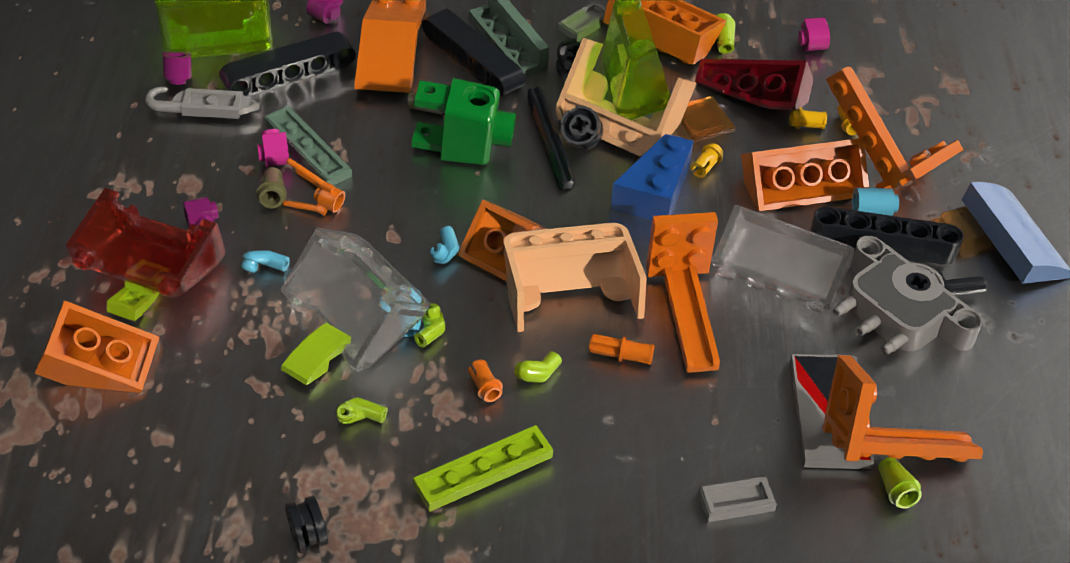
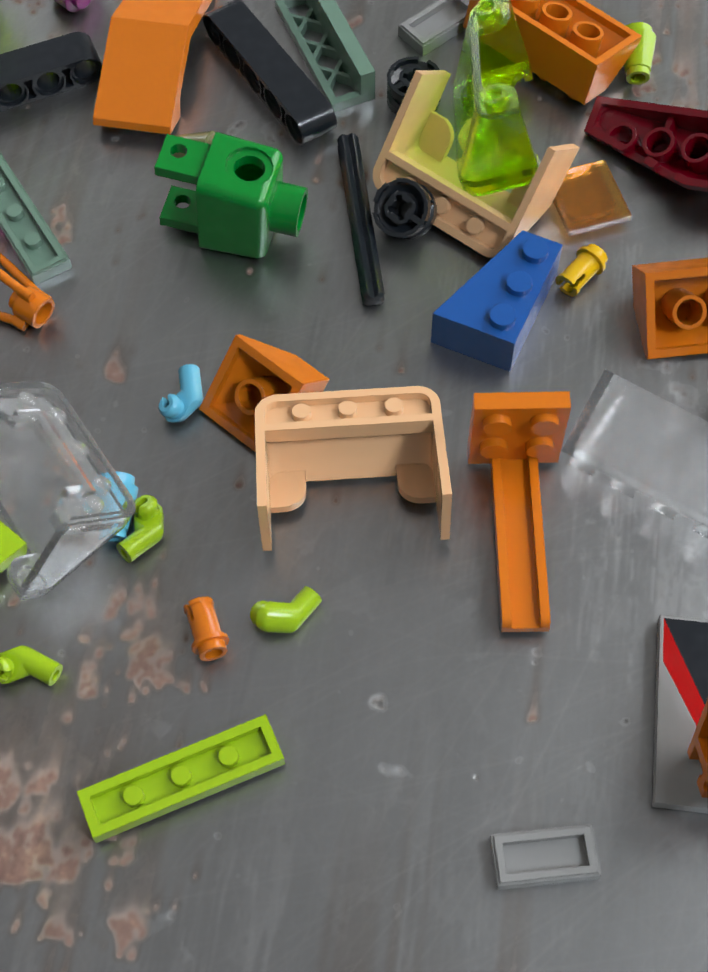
camera: 10 degrees right, 15 degrees up
orange axle [589,334,655,365] -> none

